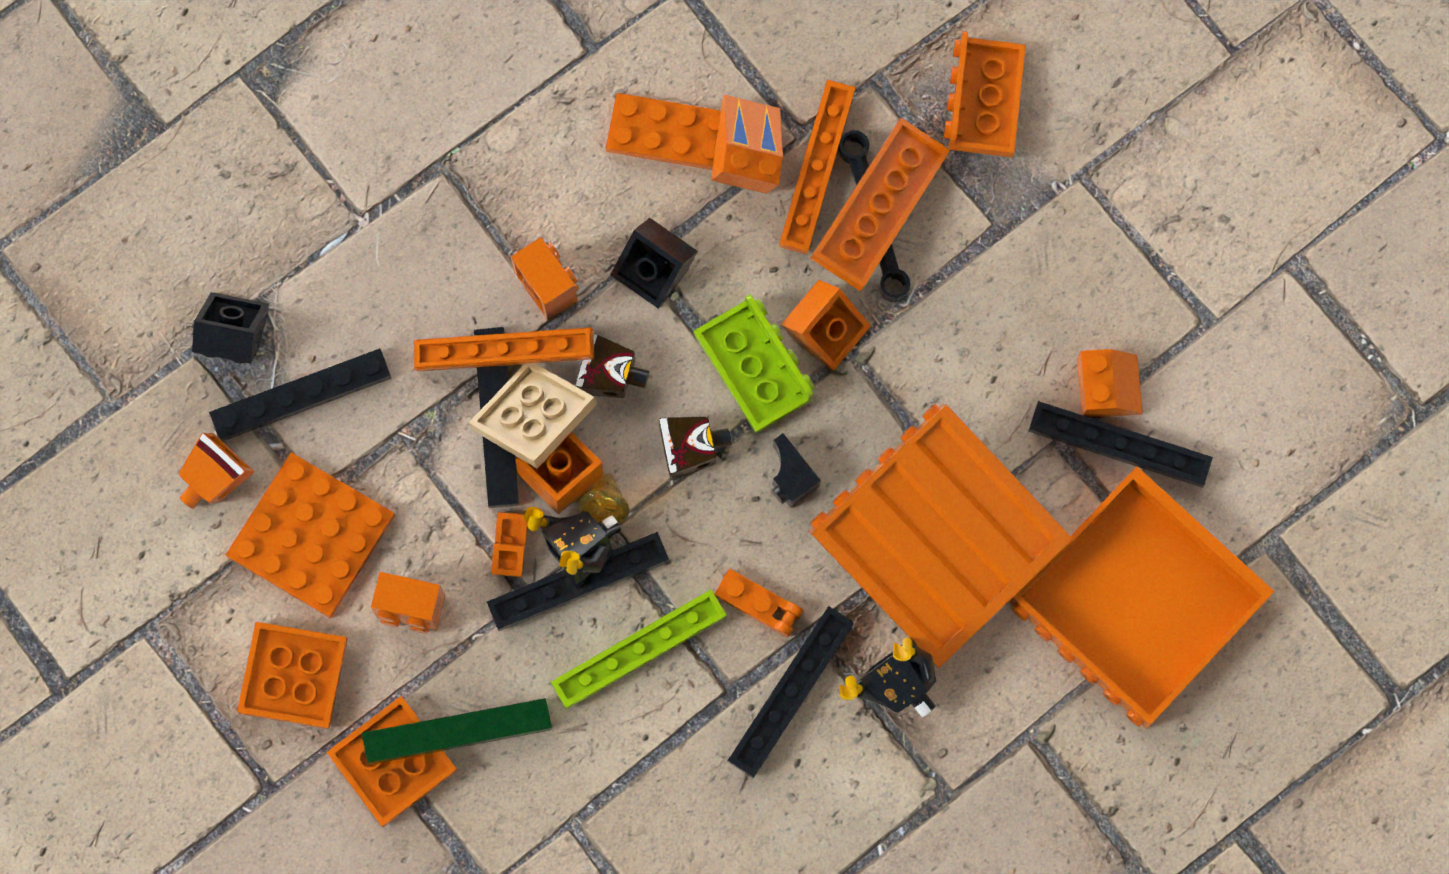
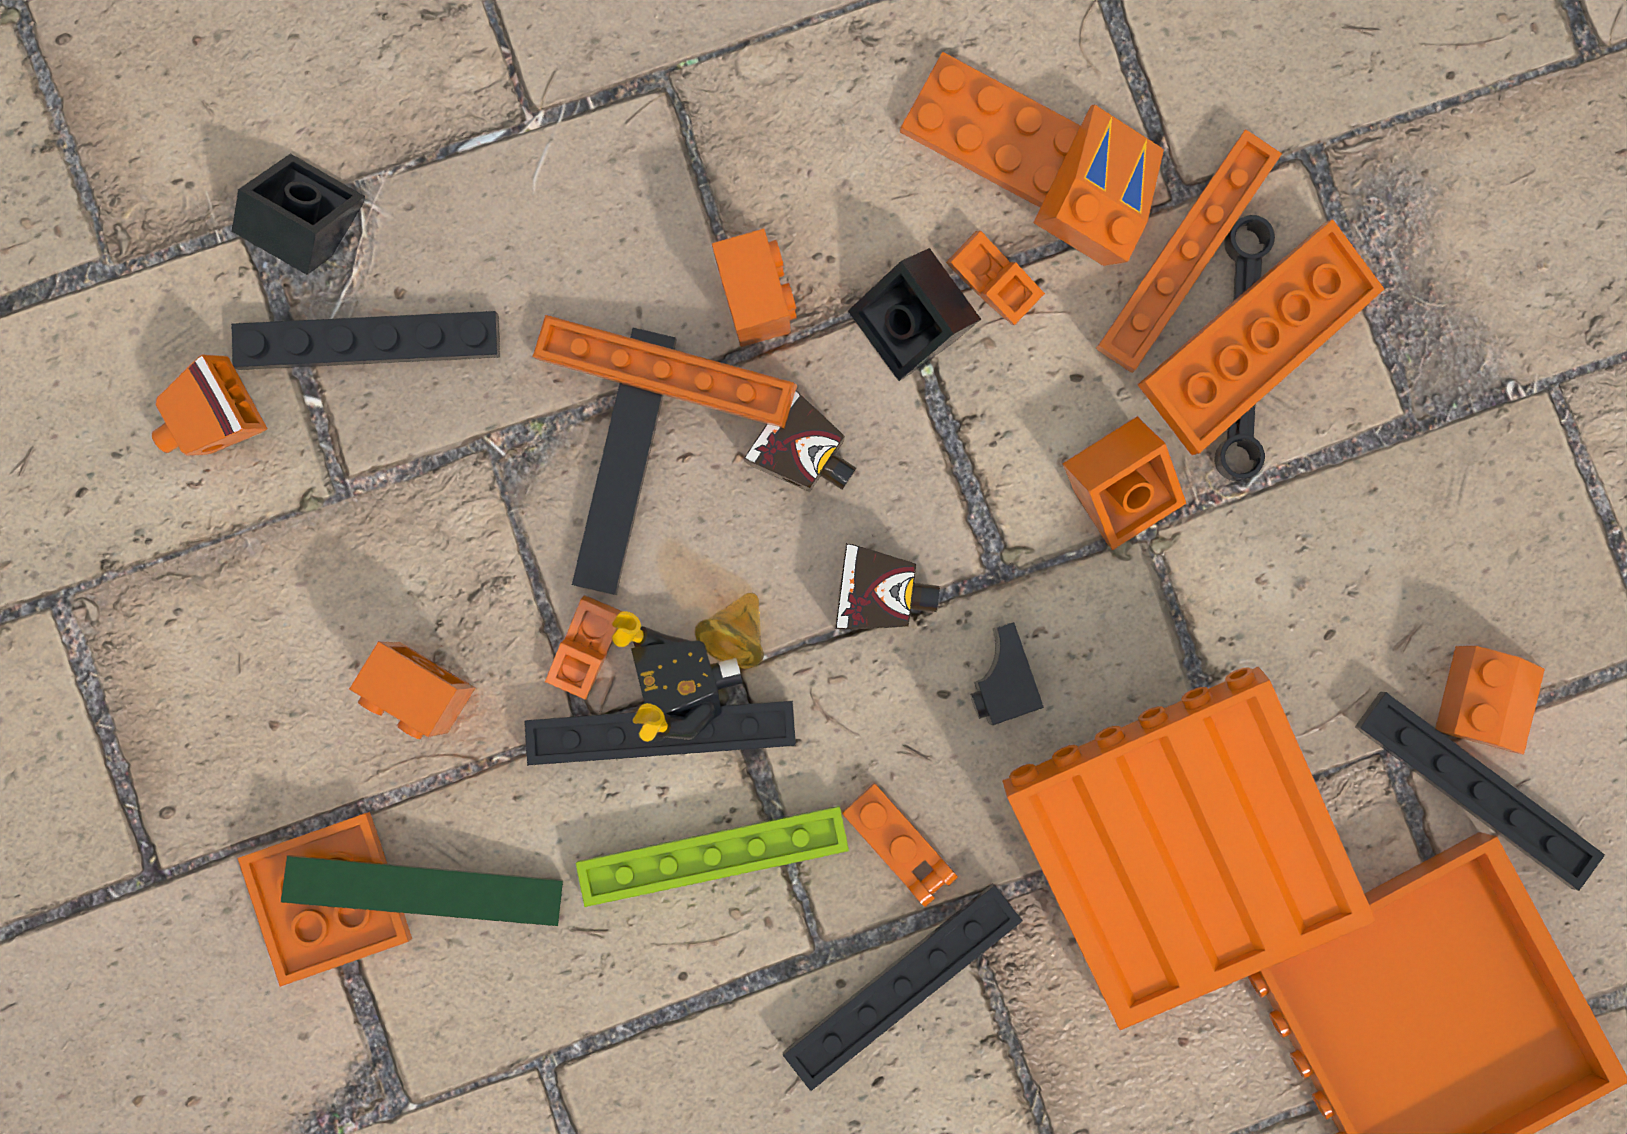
camera: 20 degrees right, 10 degrees up
orange plate [225,452,395,619] -> none
orange plate [237,622,348,730] -> none
tan plate [469,363,597,468] -> none
orange brick [516,432,603,515] -> none
lime bracket [693,294,815,434] -> none
black torso [839,638,936,717] -> none
orange bracket [944,31,1026,158] -> none
none -> orange slope [946,231,1045,325]

